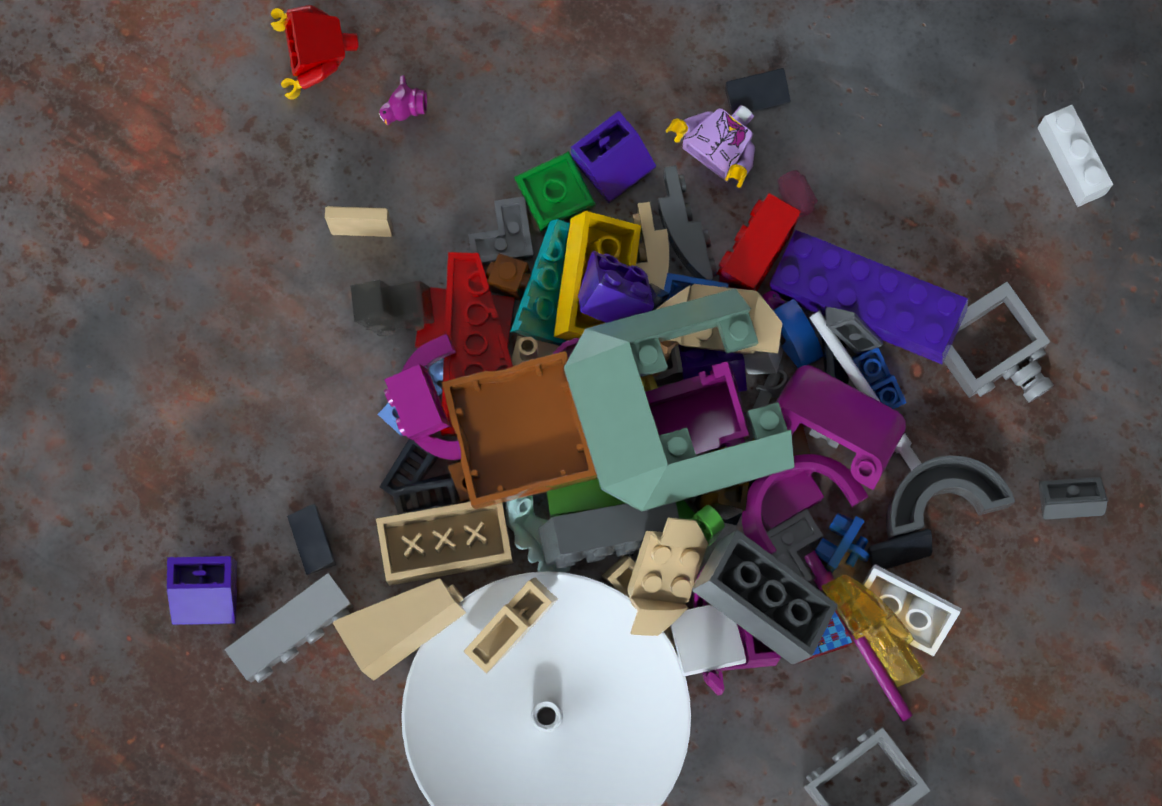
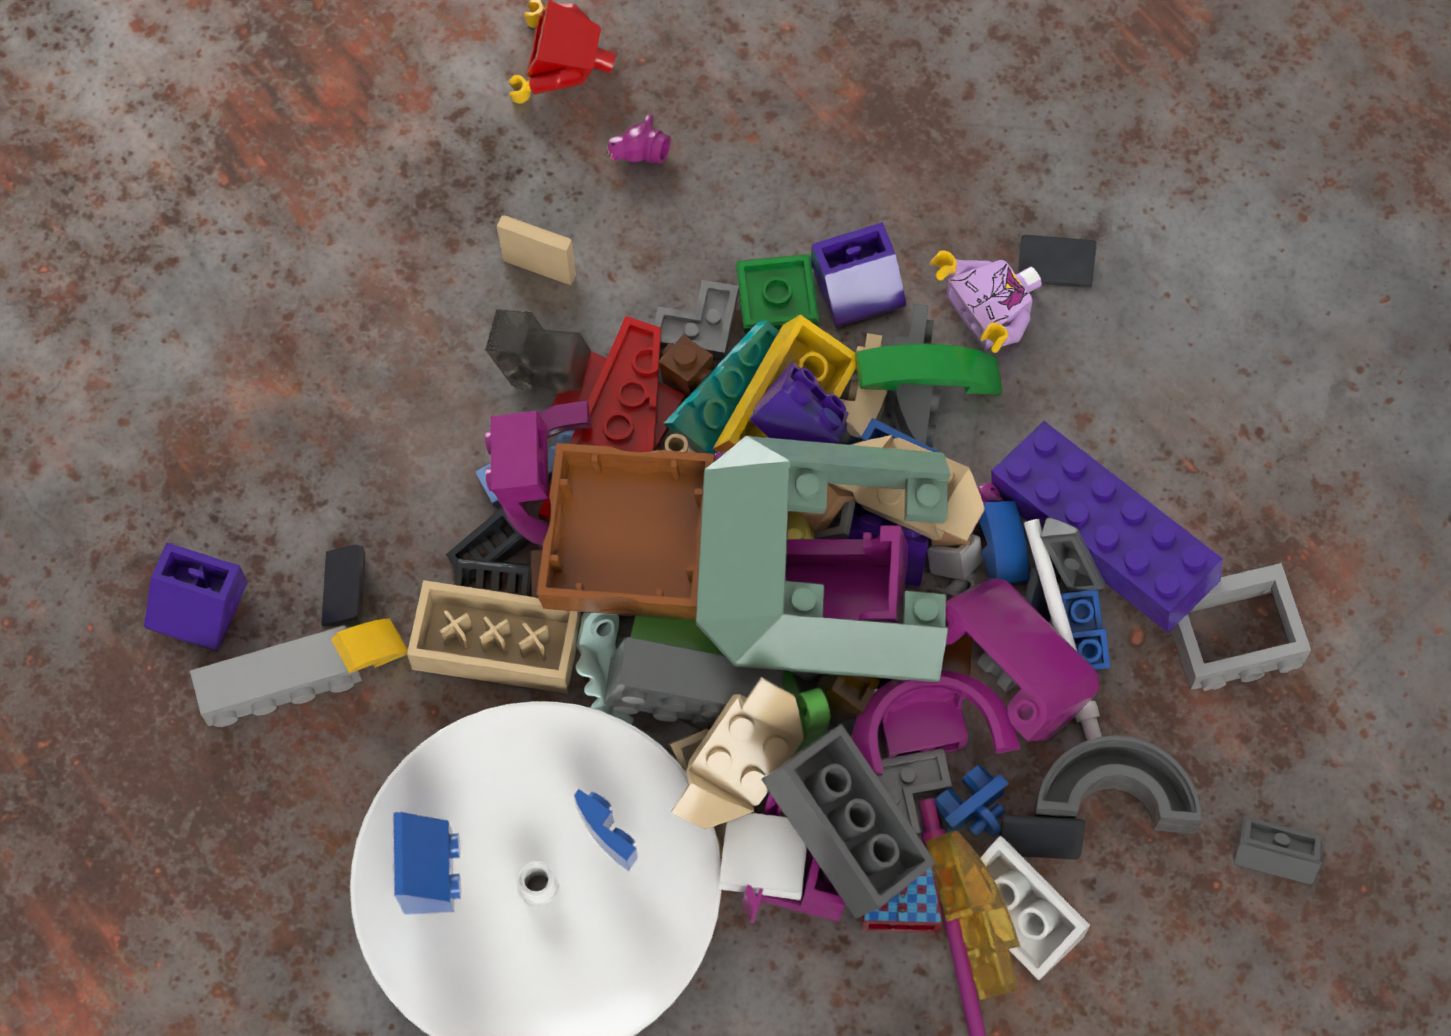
camera: 20 degrees right, 10 degrees down
tan slope [333,578,466,681] -> none
tan slope [463,577,558,674] -> none
red brick [717,193,801,291] -> none
clear pink brick [777,170,818,217] -> none
light grey wheel [1011,360,1054,403] -> none
white brick [1038,105,1113,207] -> none
none -> yellow slope [330,619,408,673]
none -> blue slope [393,812,461,915]
none -> blue slope [574,789,638,871]
none -> green slope [855,344,1003,395]

